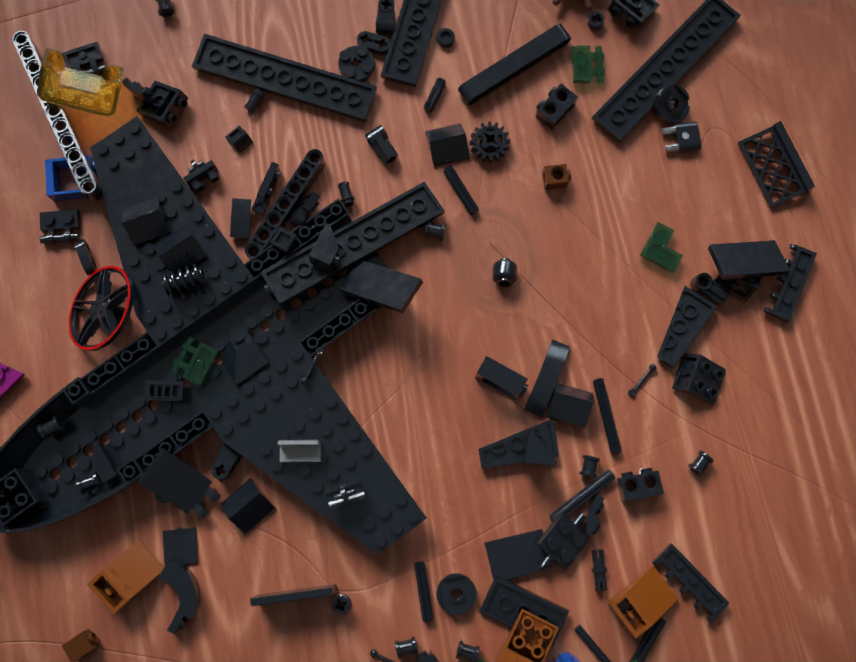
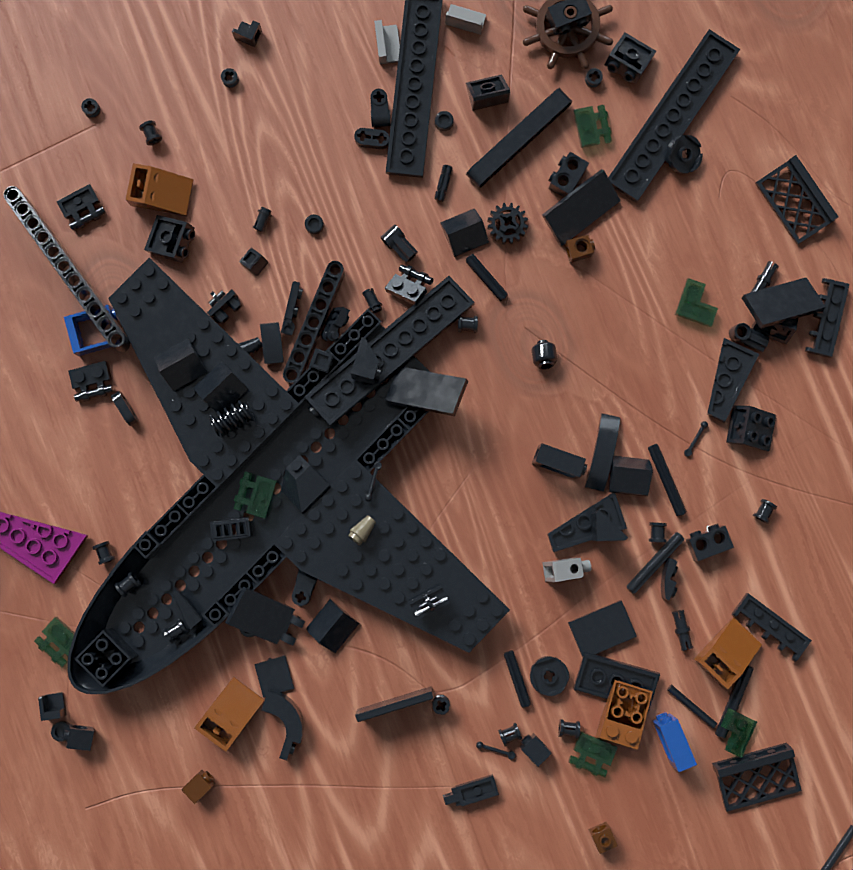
camera: 10 degrees left, 5 degrees up
clear yellow windscreen [37,48,124,116] -> none
black wheel [68,265,134,351] -> none
black slope [121,77,156,106] -> none
black plate [192,33,377,122] -> none
light grey panel [278,440,321,462] -> none
black plate [338,45,375,82] -> none
black plate [536,512,590,570] -> none
black piece [661,121,701,153] -> none
none -> black bush [92,541,115,565]
none -> dark orange slope [126,163,194,216]
none -> black cone [238,337,262,356]
none -> black tile [305,214,324,234]
none -> dark tan cone [348,515,376,545]
none -> plate [385,264,434,306]
none -> black slope [466,74,510,111]
none -> black tile [542,169,621,246]
none -> light grey torso [542,558,591,582]
none -> black pin [751,261,779,292]

